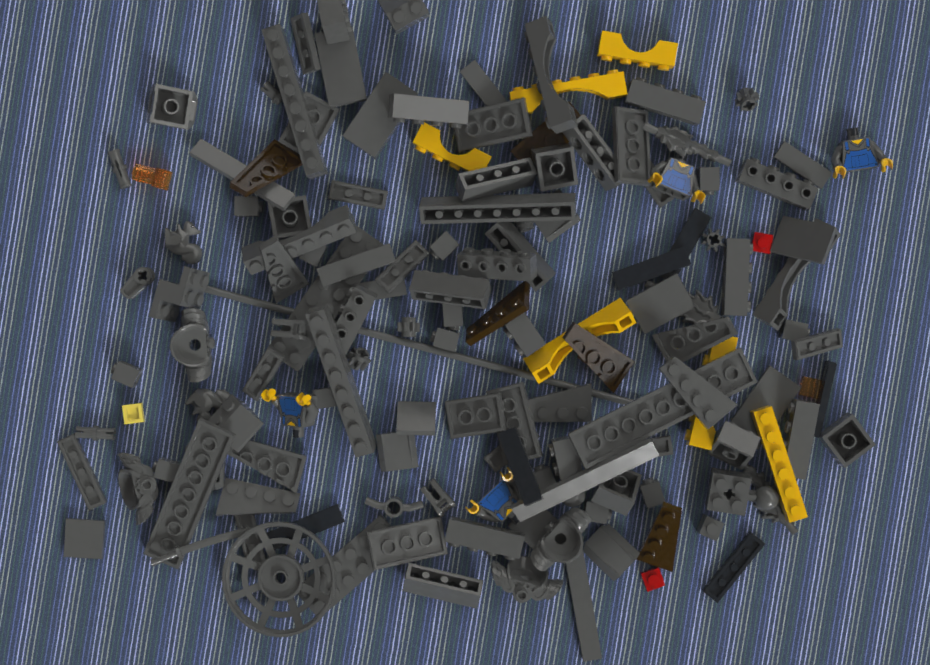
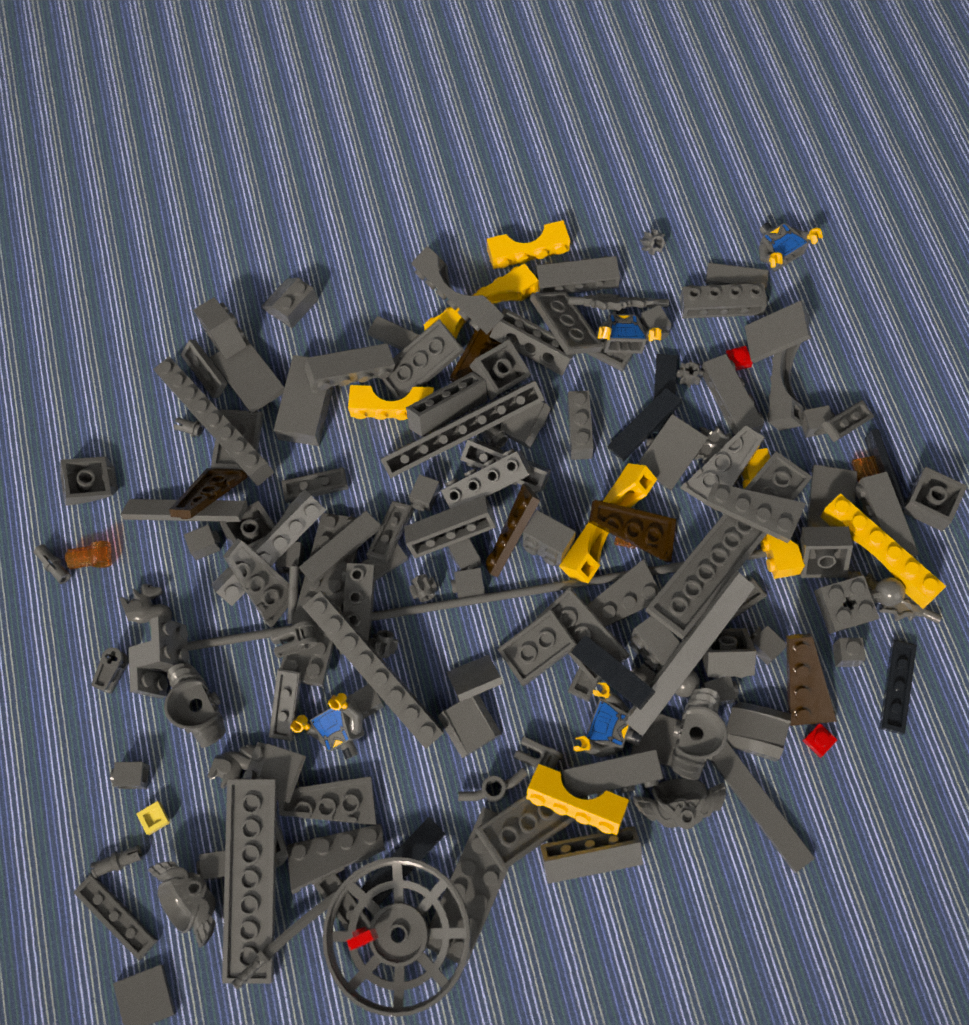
camera: 20 degrees left, 20 degrees down
none -> dark grey piece [287,565,299,624]
none -> red plate [347,926,379,951]
none -> yellow arch [526,764,629,835]
none -> dark grey brick [567,391,593,460]

